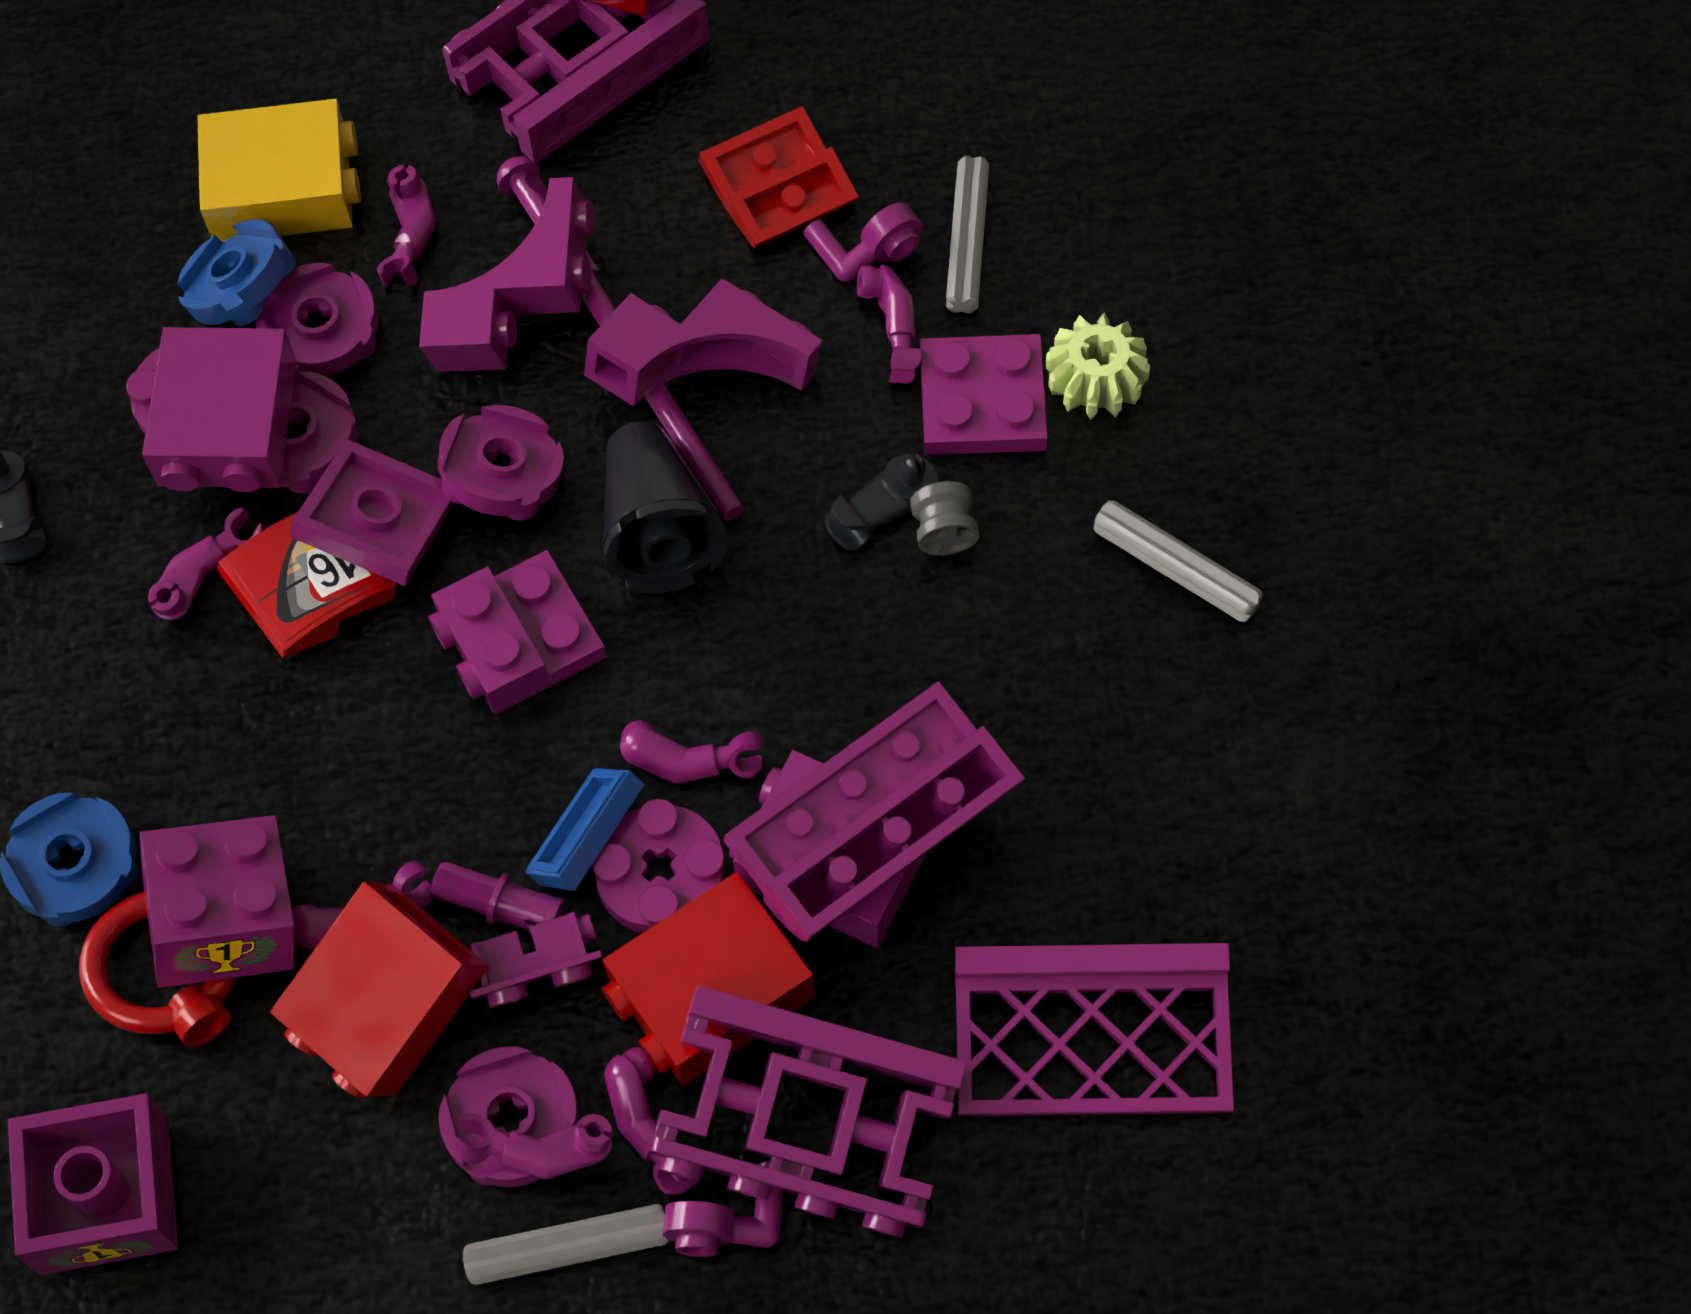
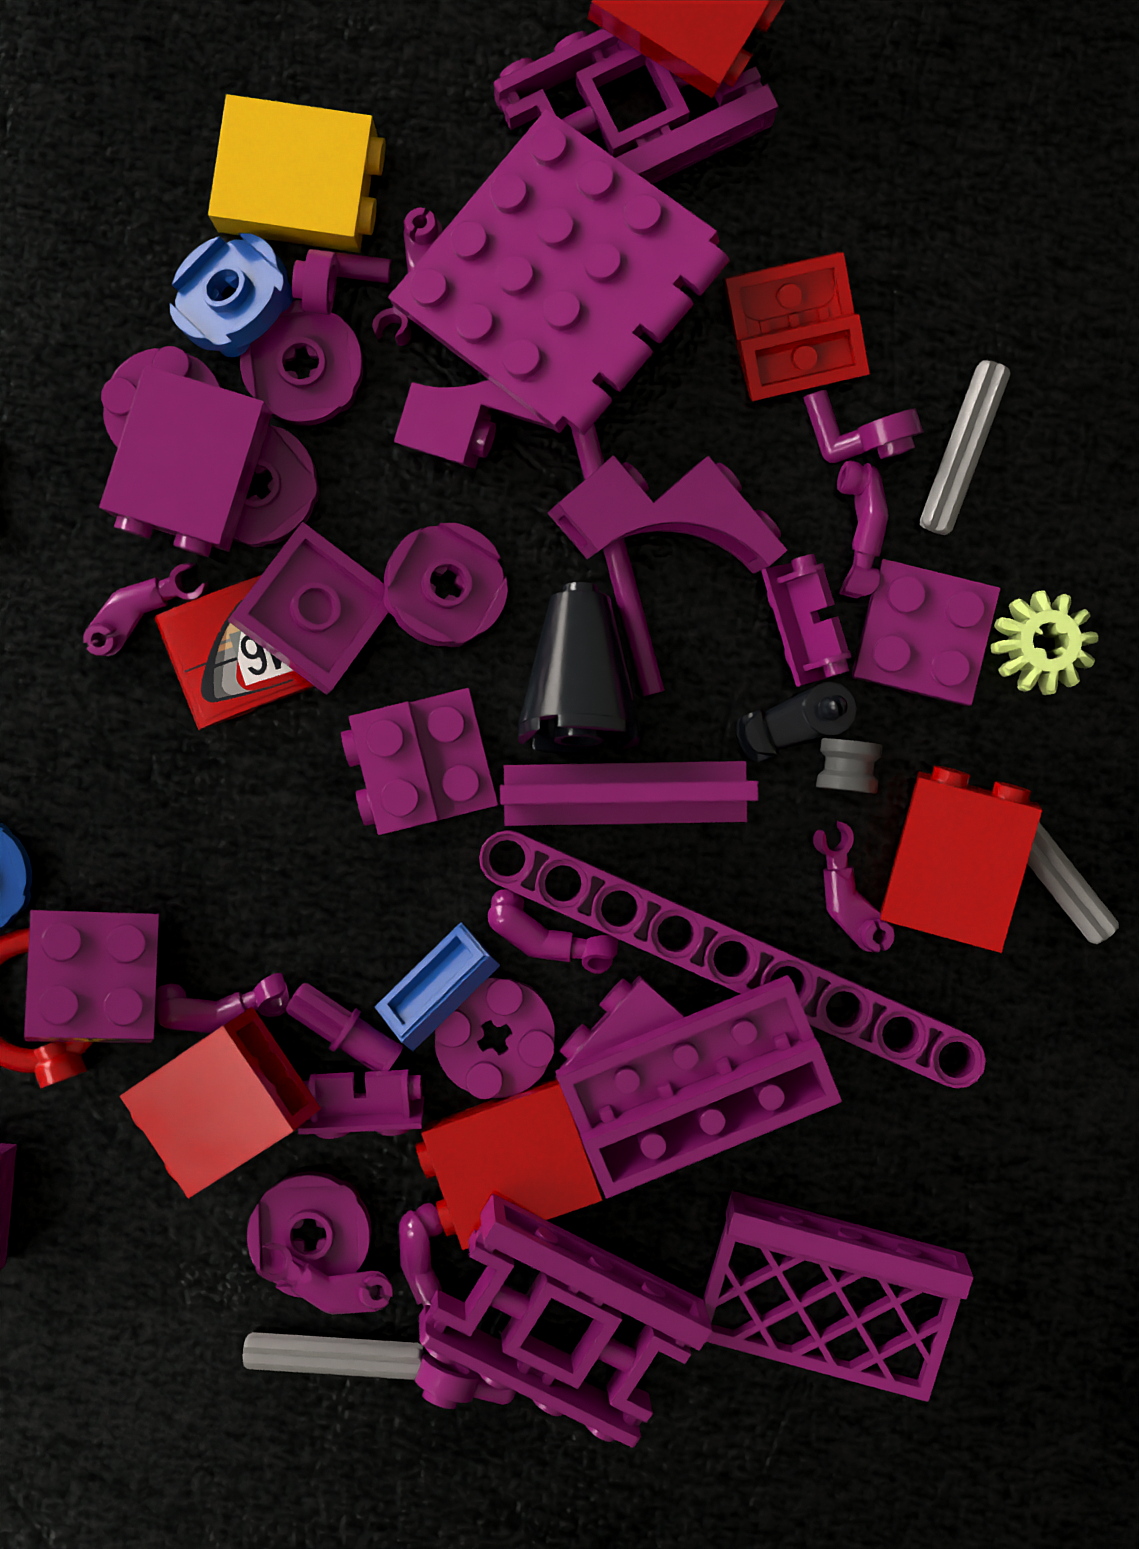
camera: 10 degrees right, 25 degrees up
none -> magenta plate [292,249,392,315]
none -> magenta hinge [388,109,729,435]
none -> magenta beam [479,830,986,1088]
none -> magenta fence [500,761,758,826]
none -> magenta hinge [761,554,852,687]
none -> magenta arm [813,821,895,953]
none -> red brick [880,765,1042,953]

